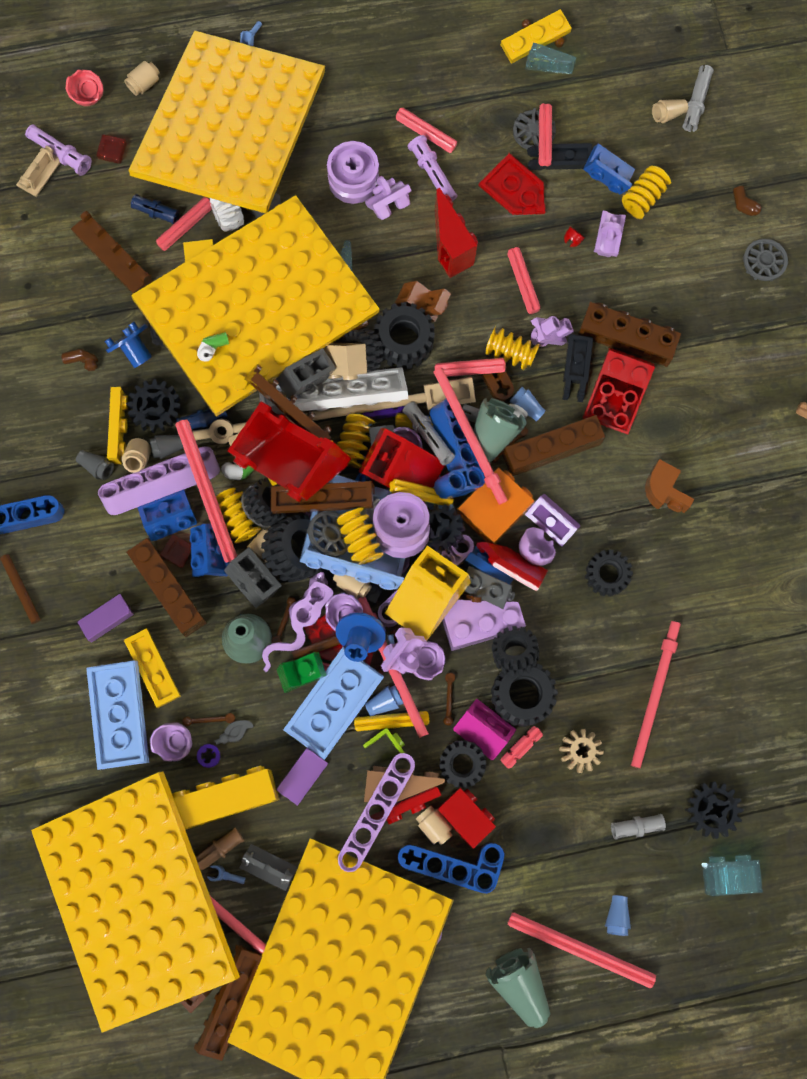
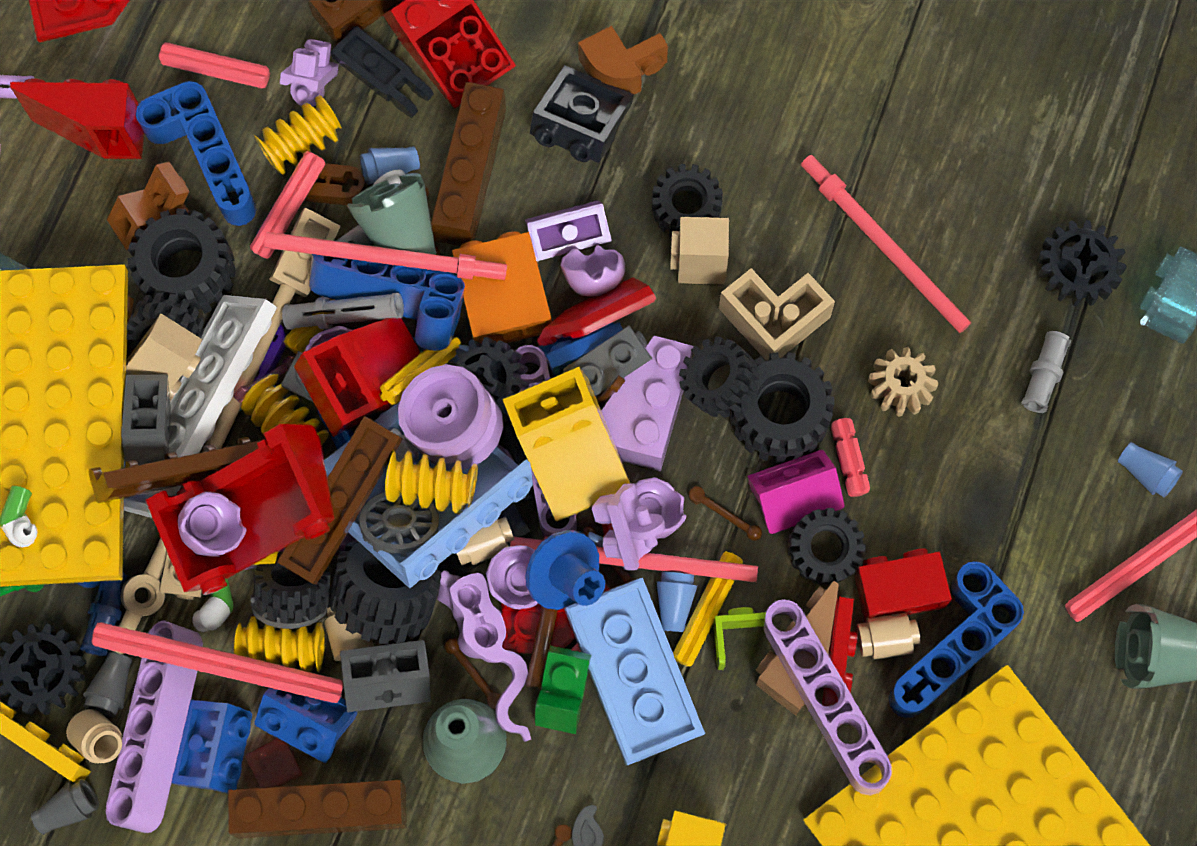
camera: 50 degrees left, 5 degrees down
medium lavender slope [276,748,328,806] -> none
none -> blue beam [136,81,256,226]
none -> lavender hair [178,492,246,557]
none -> clear pink hinge [233,357,295,403]
none -> black plate [529,66,634,163]
none -> tan piece [670,217,729,284]
none -> tan brick [719,268,835,361]

